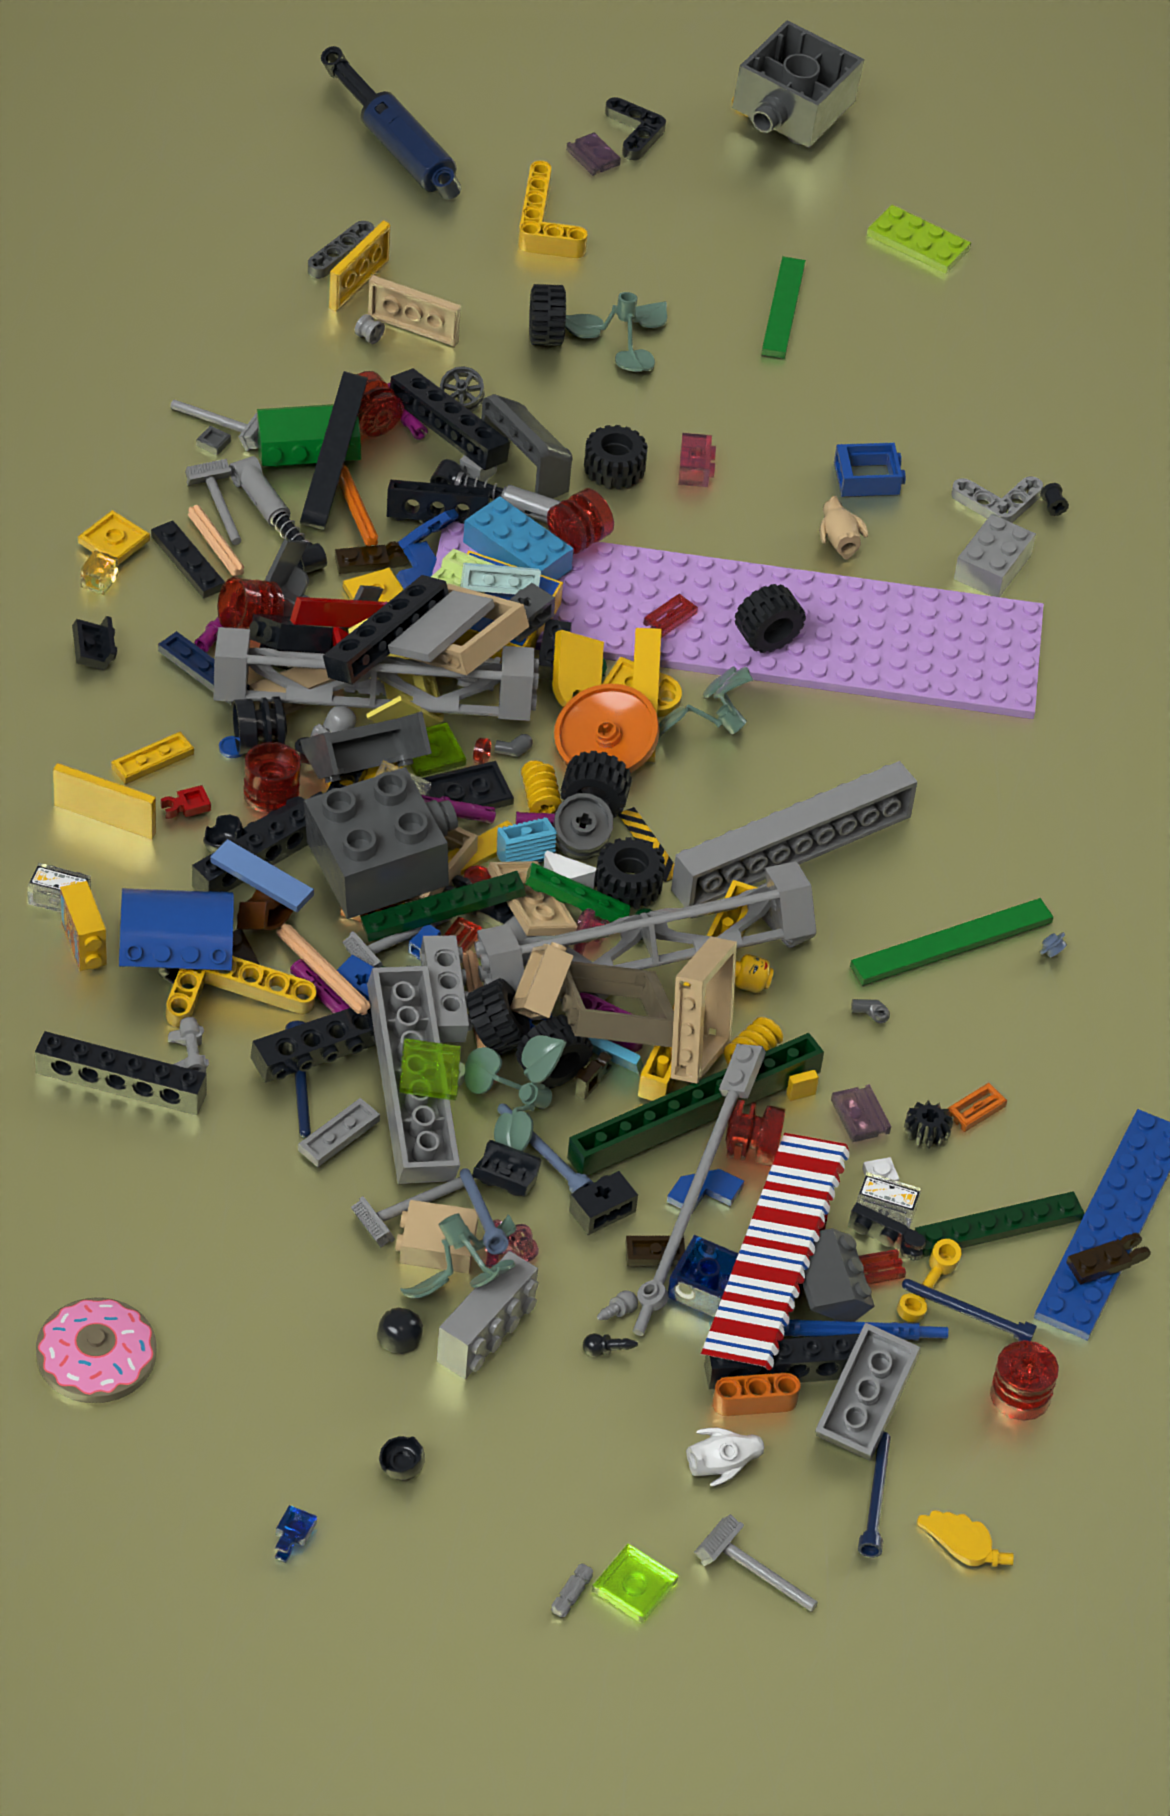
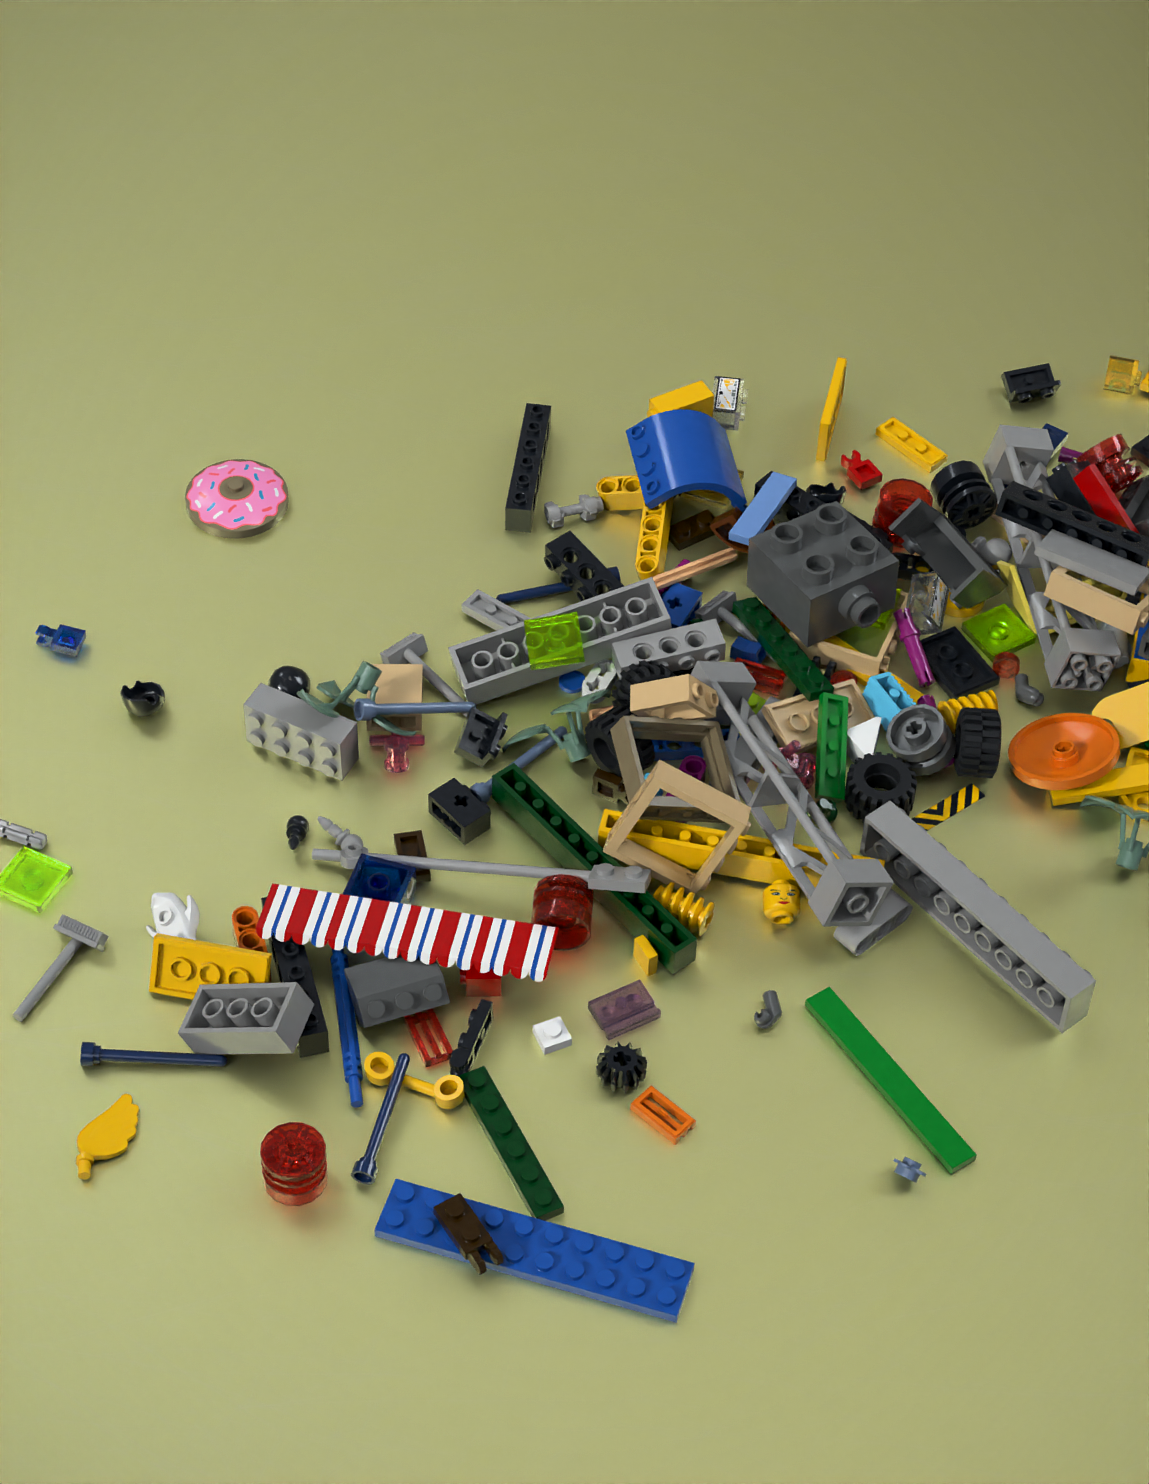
camera: 85 degrees right, 0 degrees up
blue tile [667,1169,744,1213] -> none
brick [856,1172,922,1228] -> none
none -> yellow tile [149,933,272,1000]

